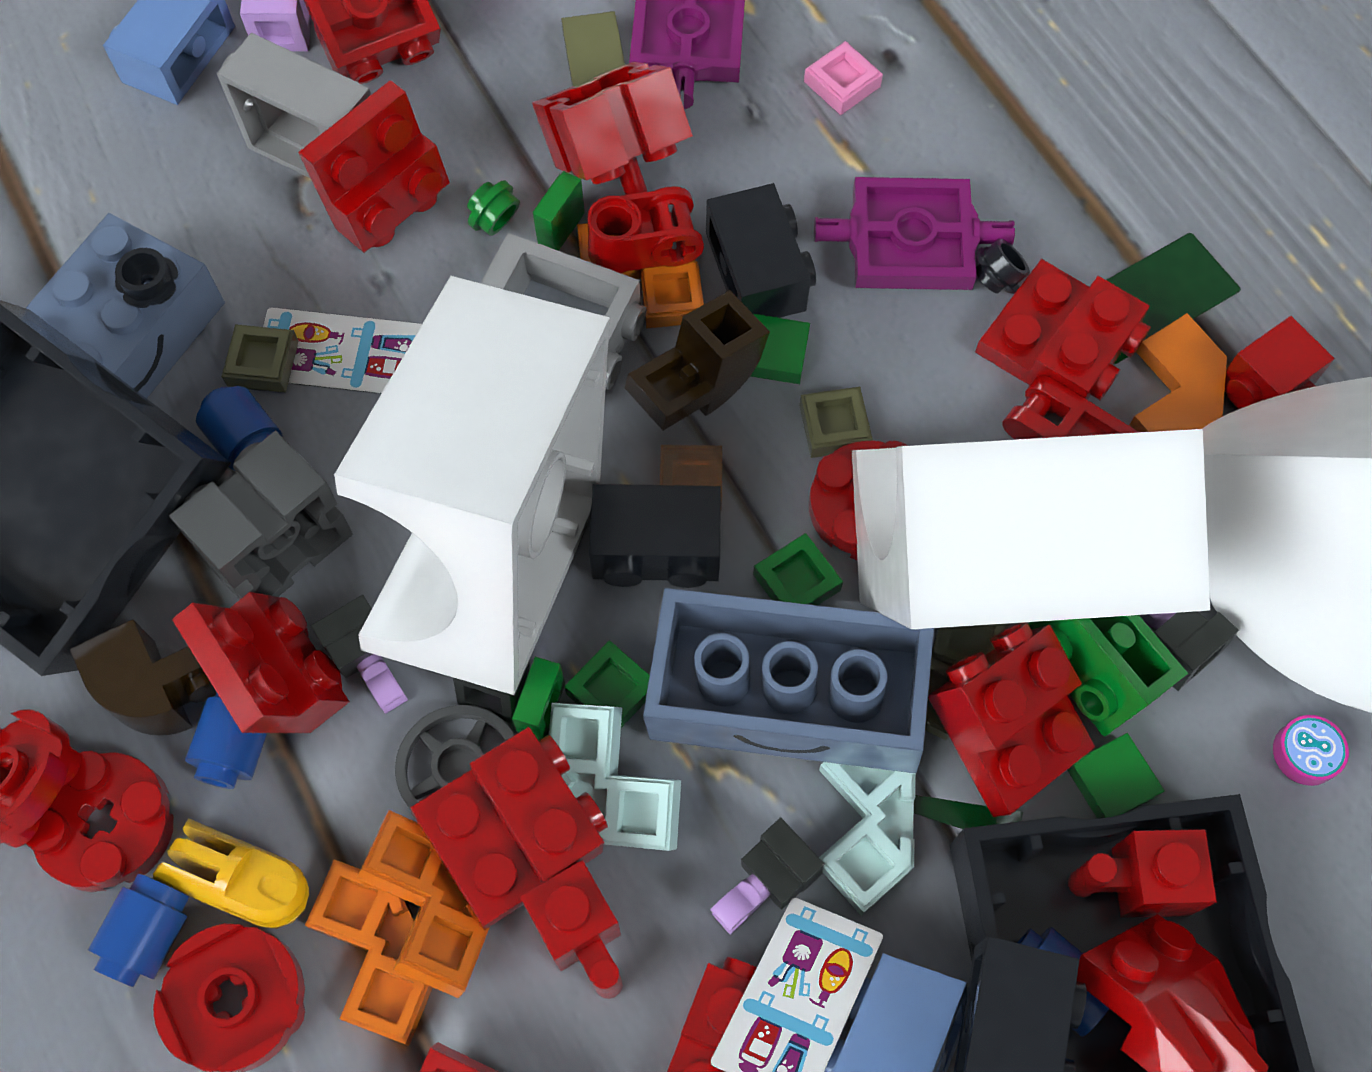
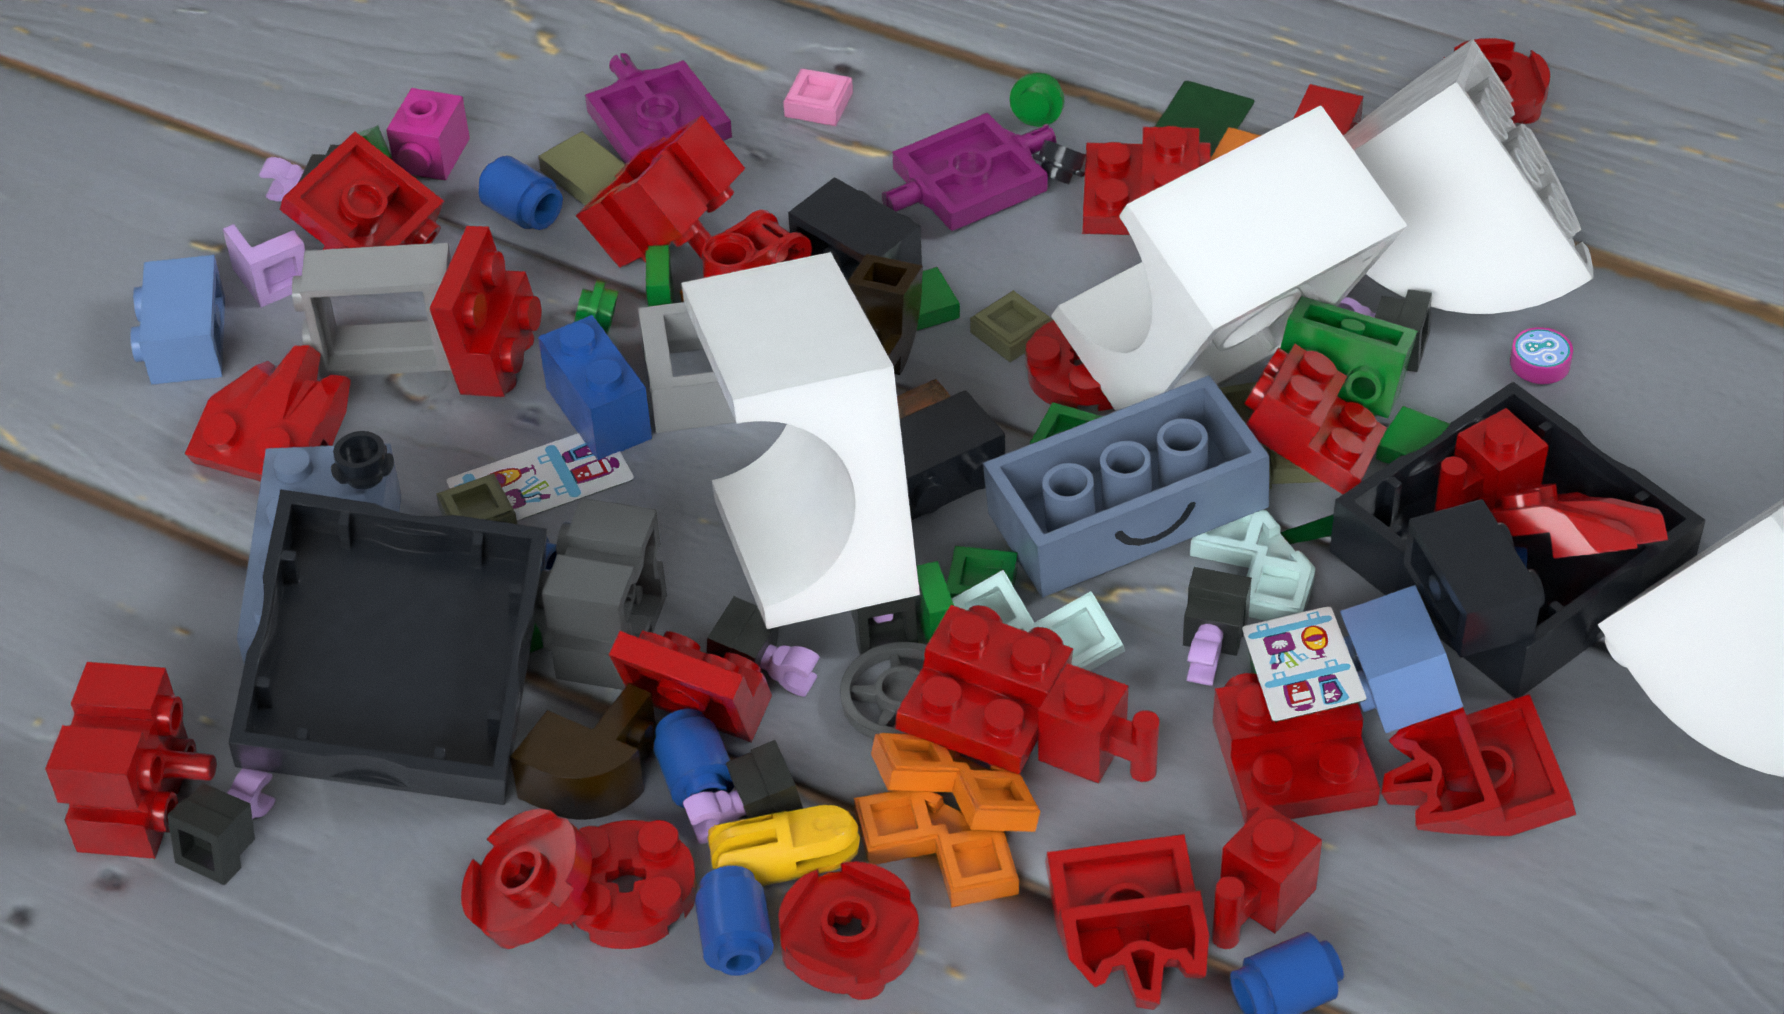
camera: 30 degrees left, 20 degrees down
none -> red plate [185,345,351,482]
none -> blue brick [478,155,563,230]
none -> blue brick [538,315,652,460]
none -> pearl dark grey piece [683,740,803,844]
none -> green plate [1009,73,1065,127]

